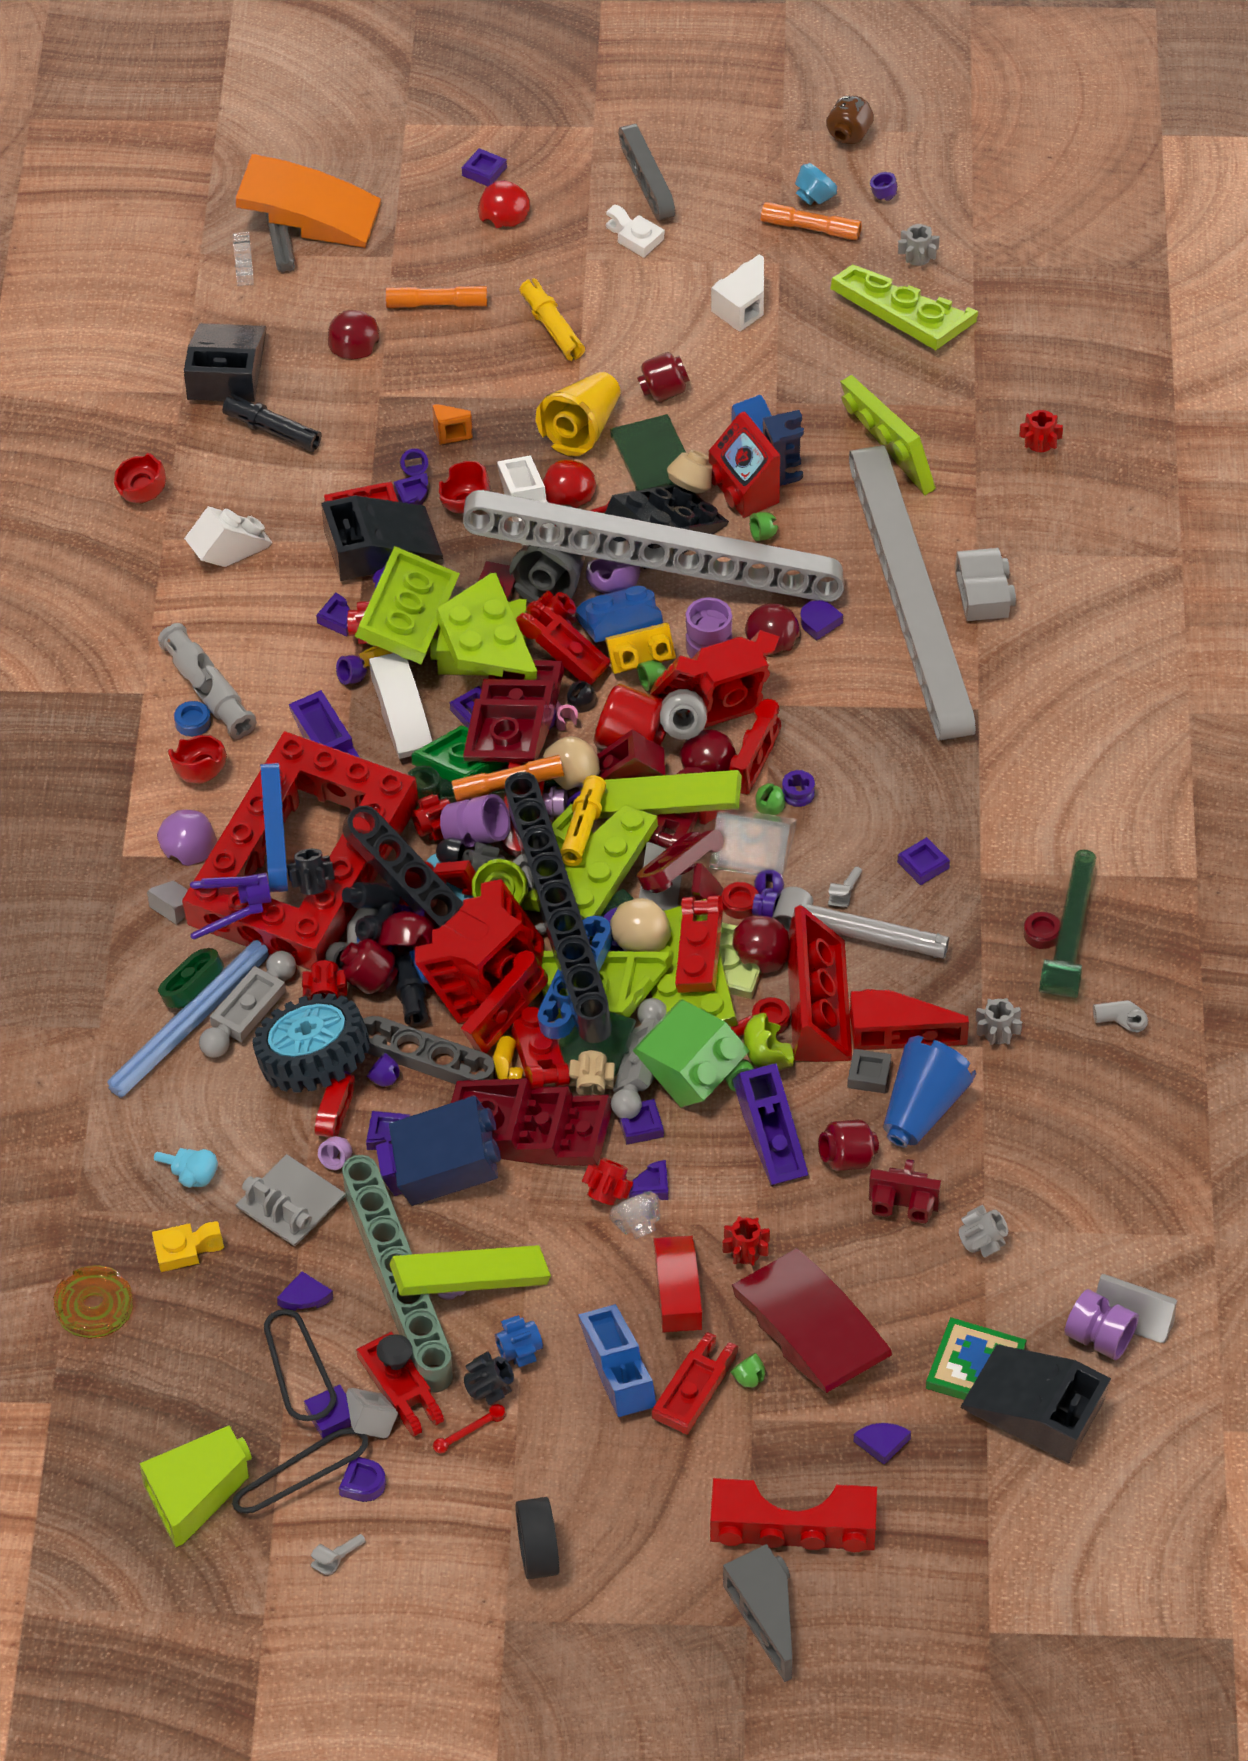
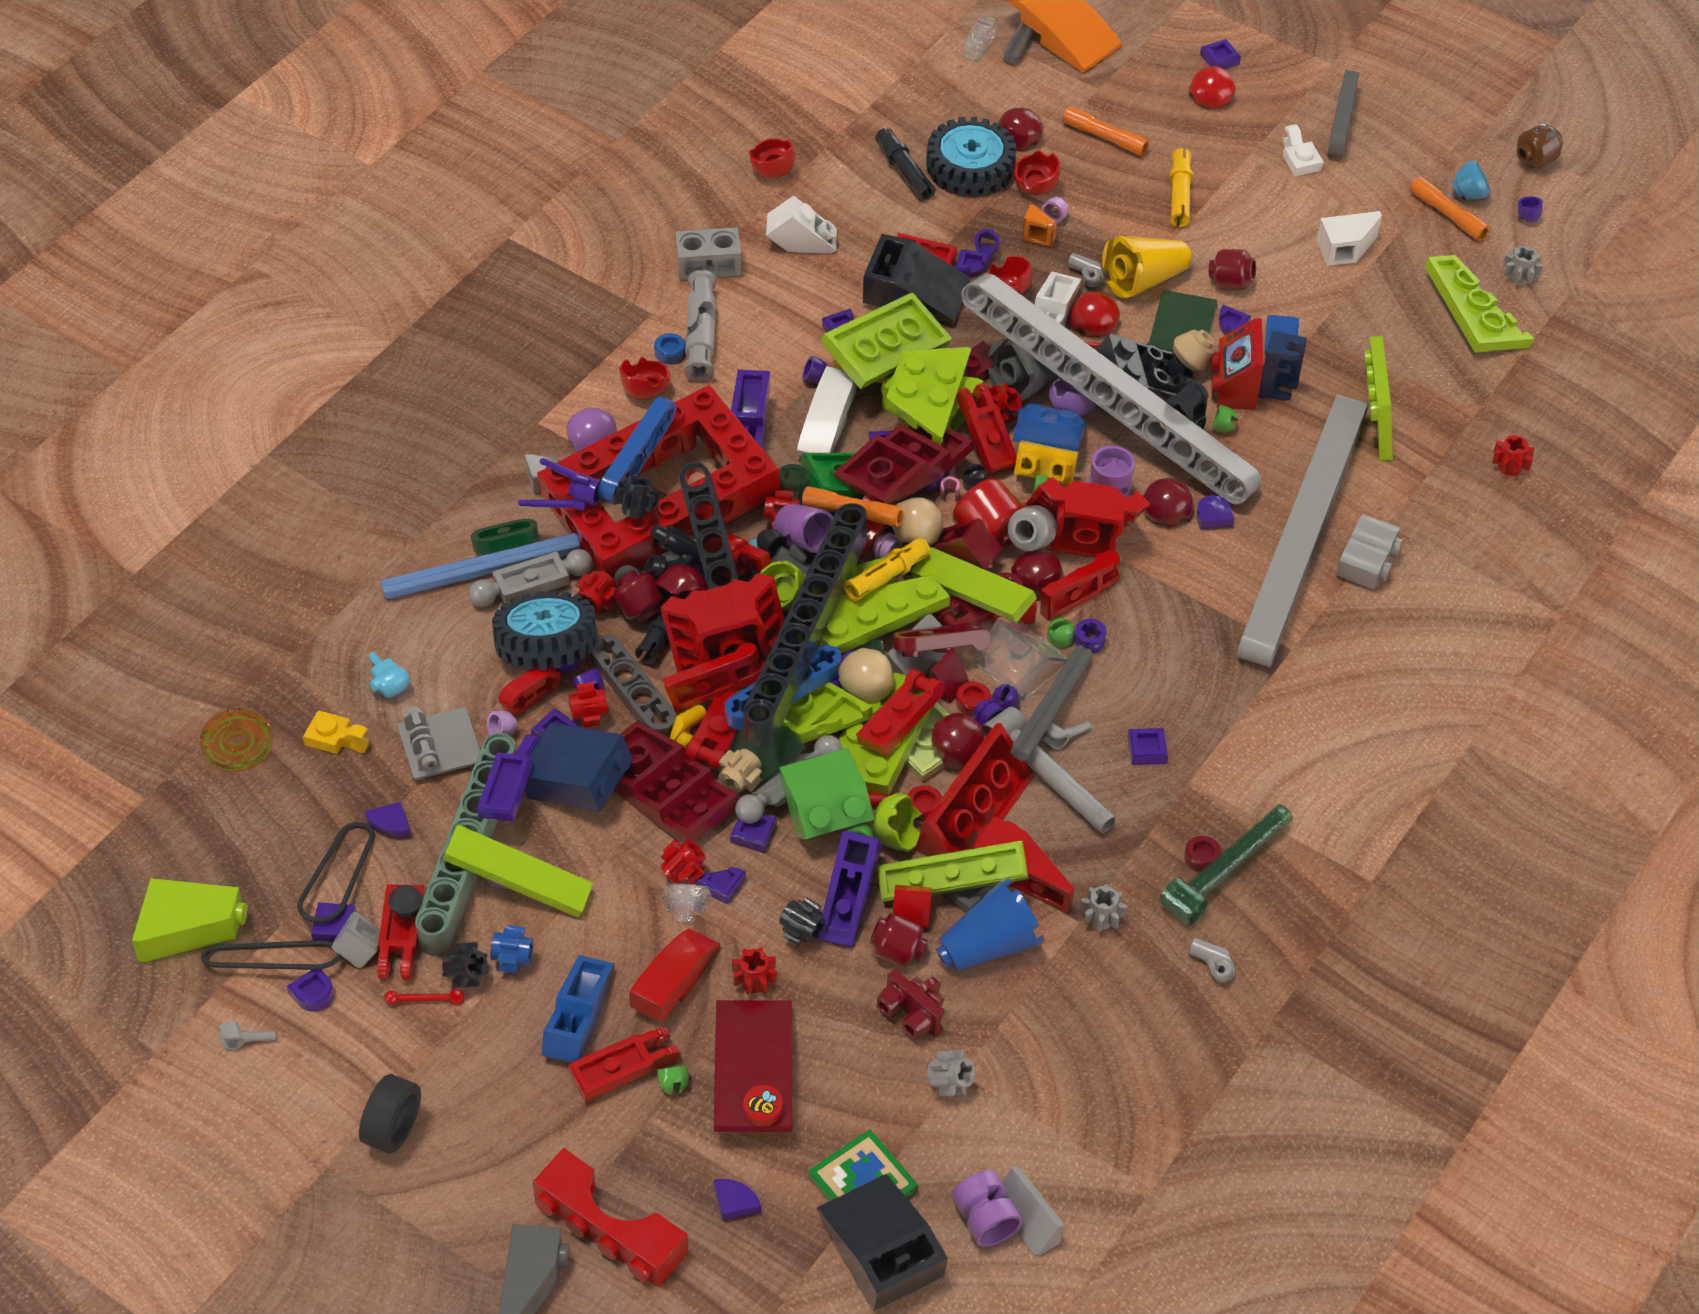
camera: 30 degrees right, 0 degrees up
black slope [184,323,267,402] -> none
none -> dark purple tile [477,752,534,822]
none -> red gear [568,682,608,728]
none -> light grey brick [675,227,741,280]
none -> red tile [743,1085,783,1126]
none -> black gear [779,897,826,946]
none -> lime tile [877,841,1029,904]
none -> red tile [893,885,932,927]
none -> black wheel [926,117,1016,197]
none -> dark grey axle [1011,645,1092,761]
none -> red hair [1014,150,1061,195]
none -> lavender hinge [1041,196,1069,224]
none -> light grey arm [1067,252,1104,287]
none -> black piece [1166,379,1209,429]
none -> dark purple tile [1219,305,1251,335]

